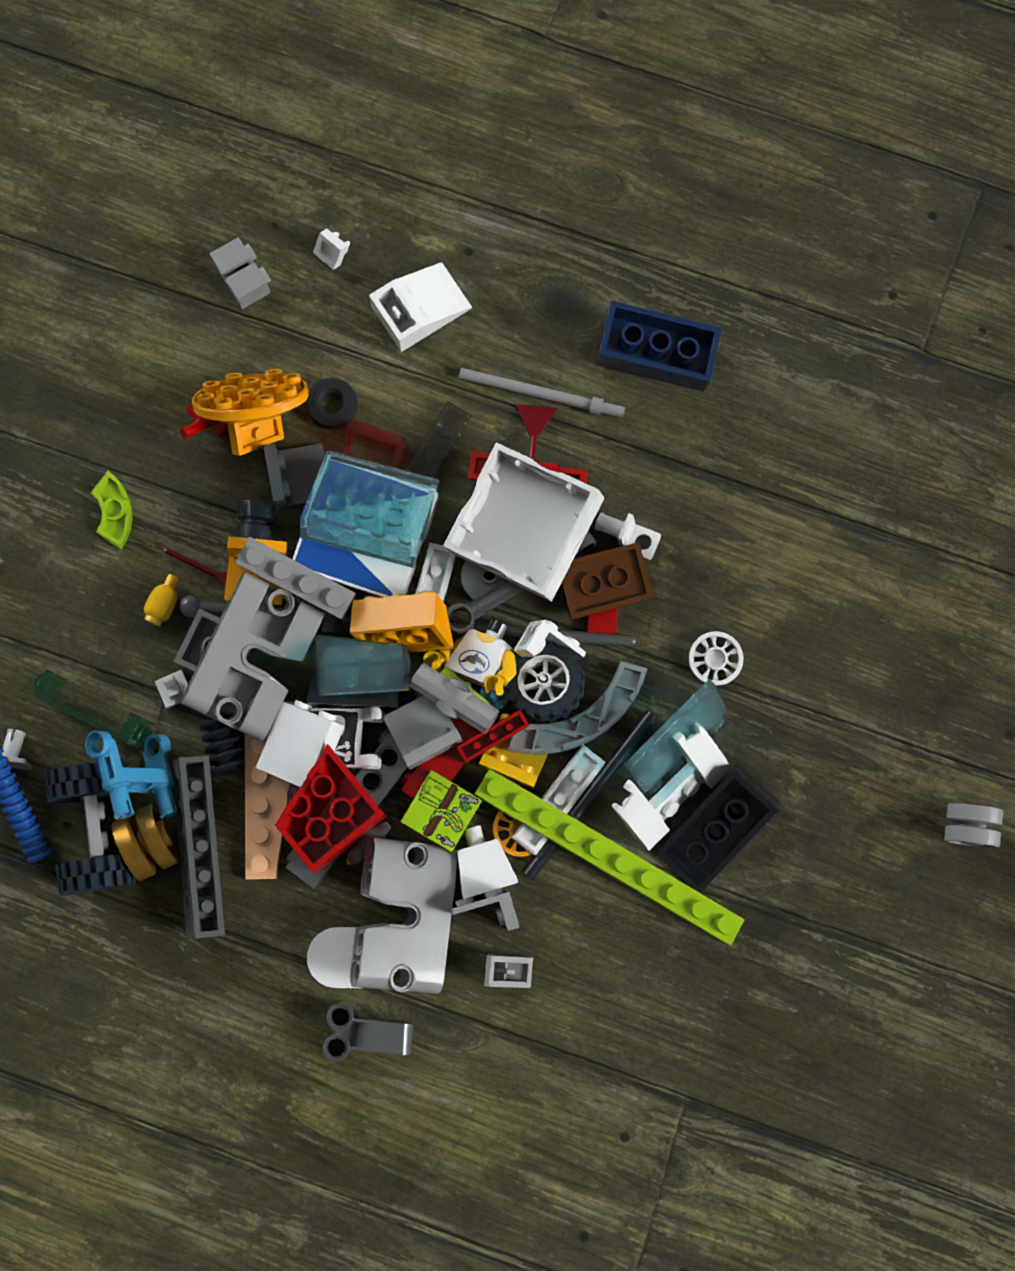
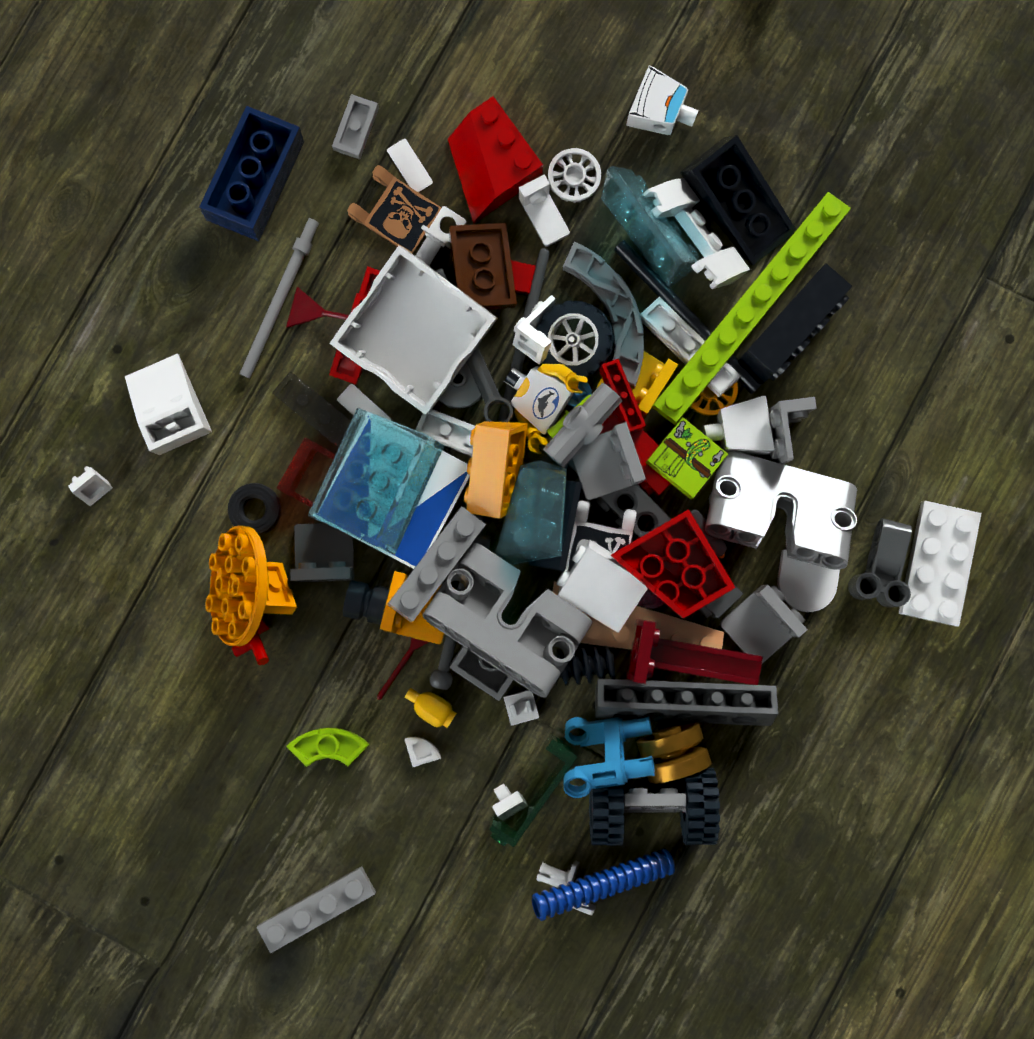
camera: 80 degrees left, 5 degrees up
light grey piece [210,237,271,309] -> none
light grey slope [484,954,533,988] -> none
none -> light grey plate [332,94,379,159]
none -> white sticker [337,384,391,424]
none -> flag [347,165,441,254]
none -> white sticker [387,139,433,192]
none -> white tile [404,737,441,767]
none -> red wedge [448,96,543,224]
none -> white tile [492,783,528,821]
none -> white bracket [519,174,570,247]
none -> white torso [626,65,699,135]
none -> dark red bracket [627,619,763,685]
none -> light grey bracket [720,585,808,663]
none -> black brick [739,263,852,384]
none -> white plate [899,501,982,627]

